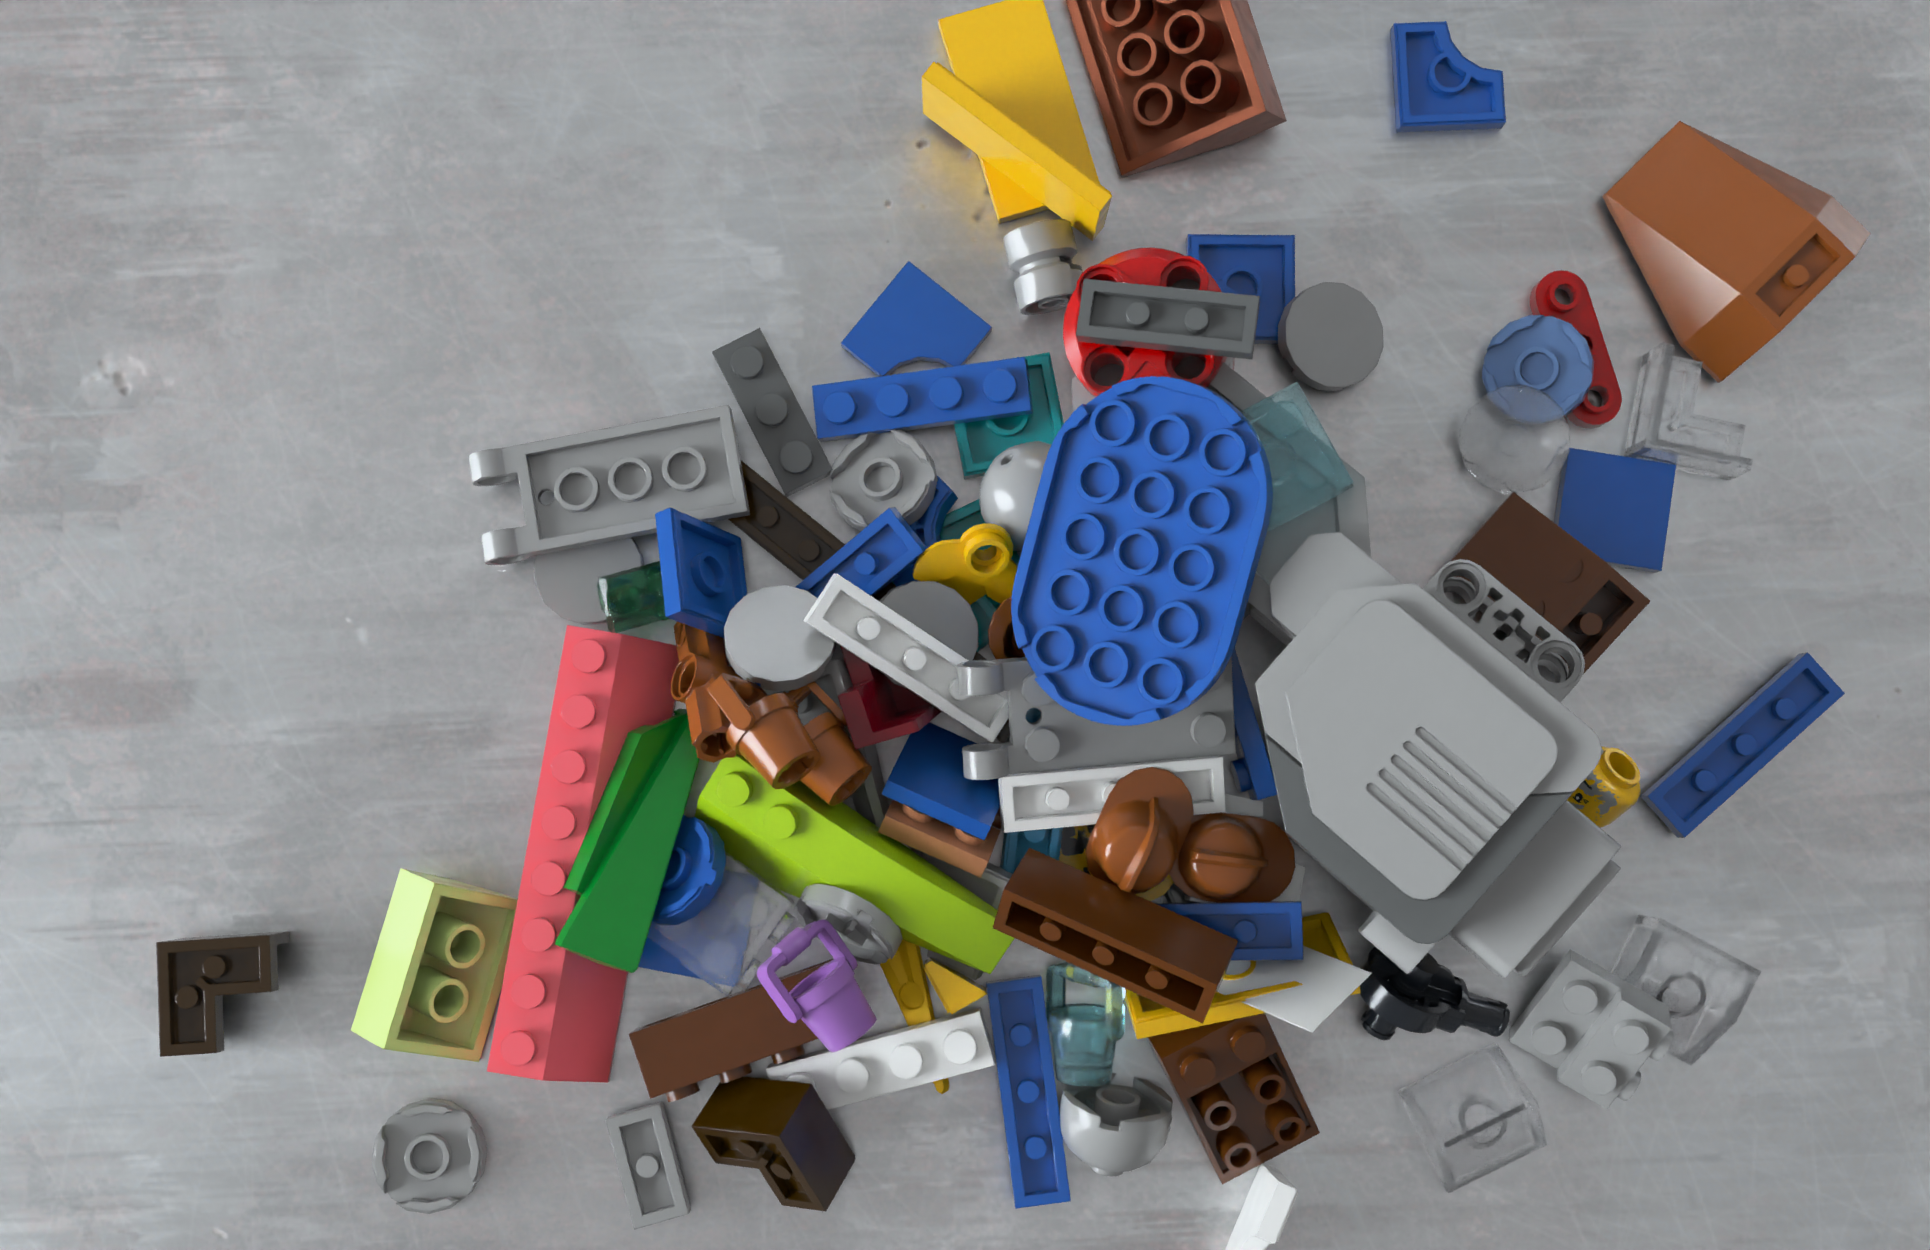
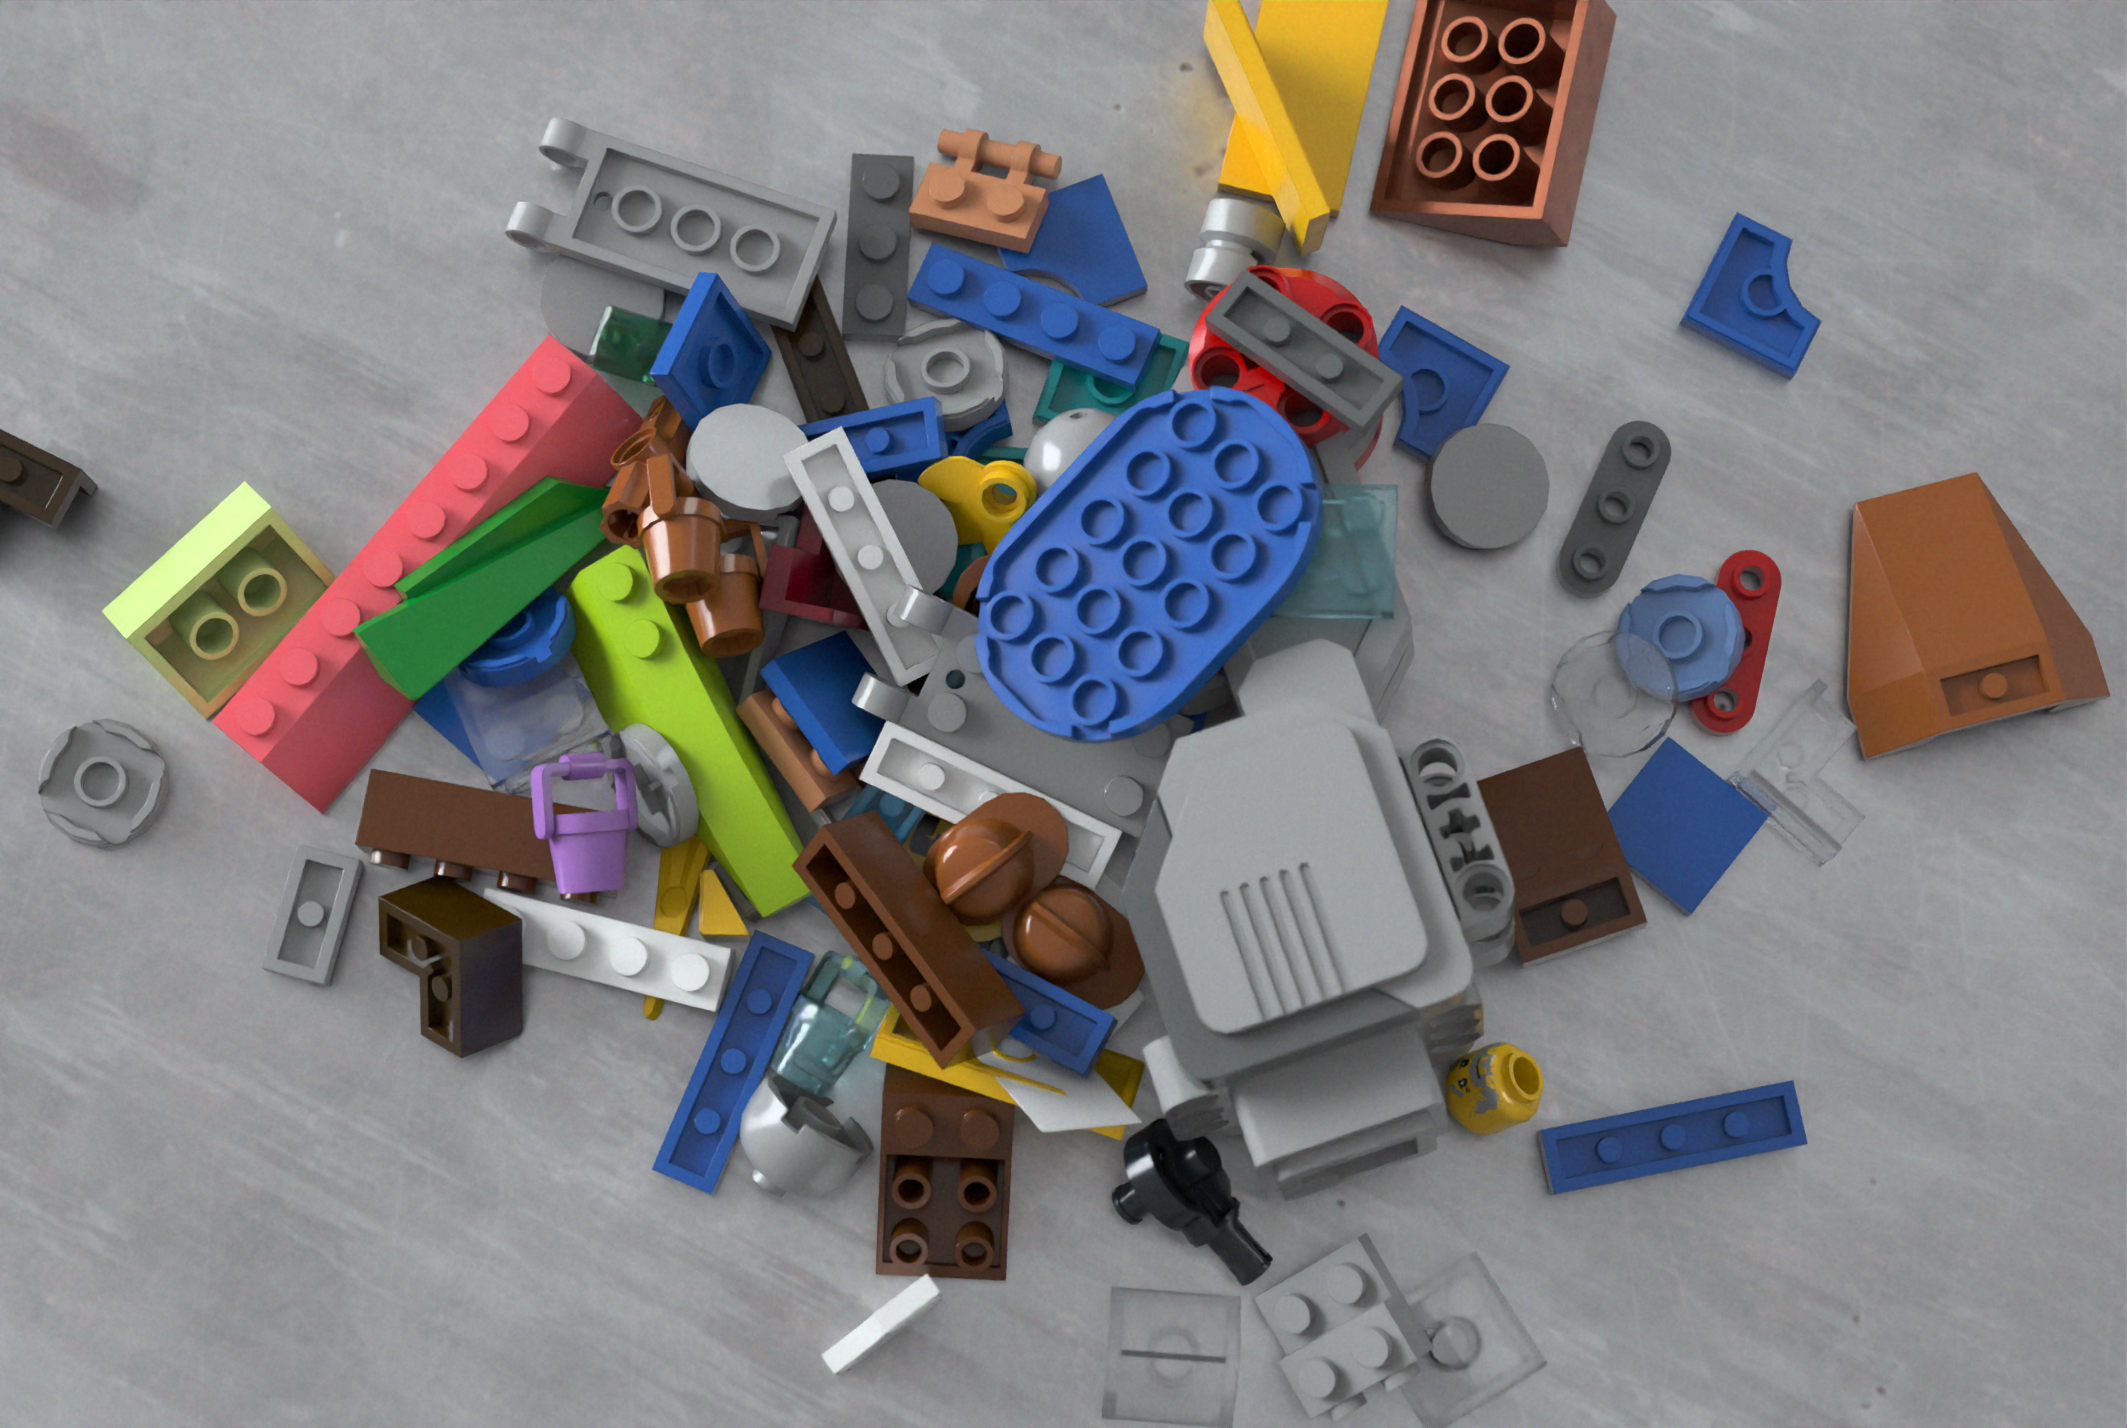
camera: 30 degrees right, 5 degrees down
none -> nougat plate [908,128,1062,253]
none -> dark grey plate [1555,421,1671,599]

